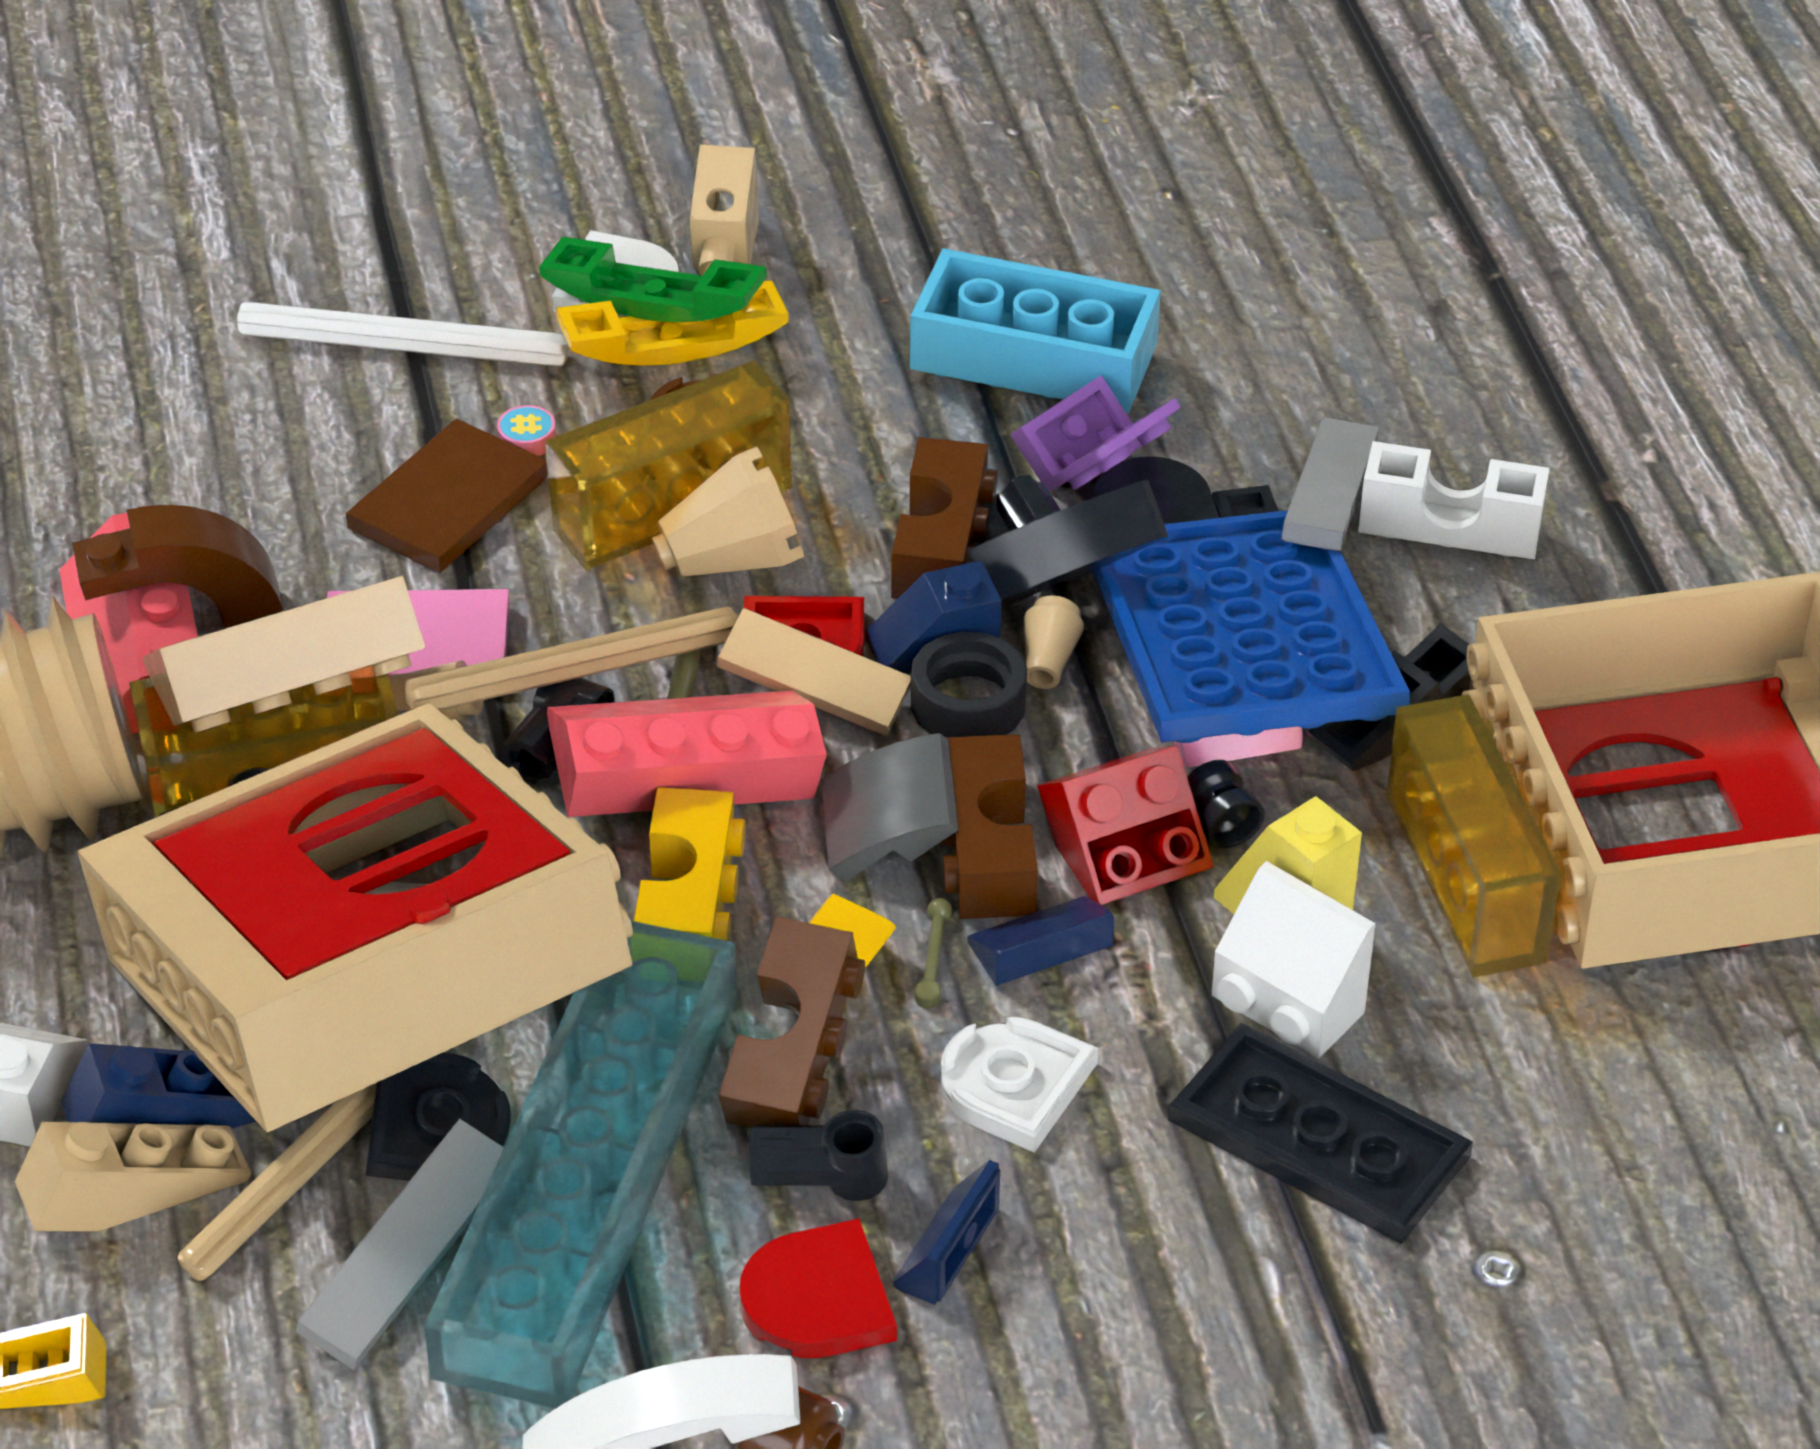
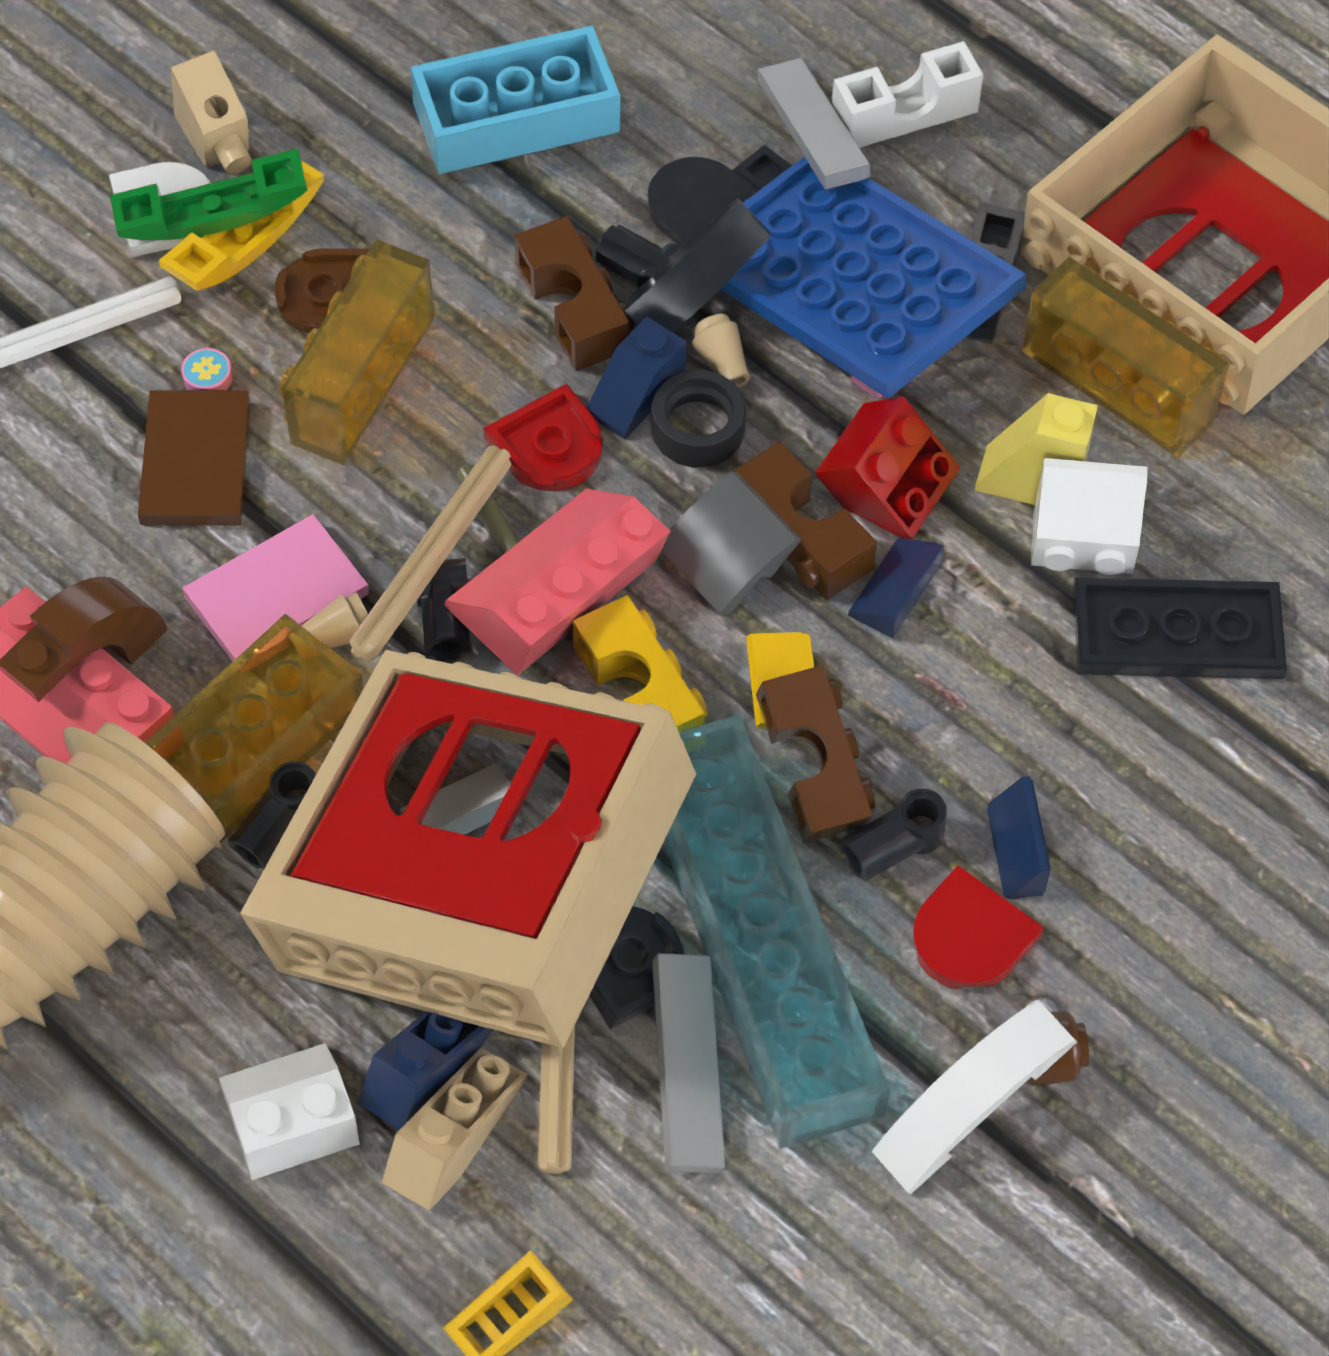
camera: 35 degrees left, 15 degrees up
tan slope [142,575,426,733] -> none
tan cone [651,446,805,577] -> none
tan tile [717,608,911,736] -> none
olive hinge [915,898,953,1009] -> none
white tile [940,1017,1099,1153] -> none
medium lavender bracket [1010,375,1181,492] -> none
black wheel [1187,760,1265,848] -> none

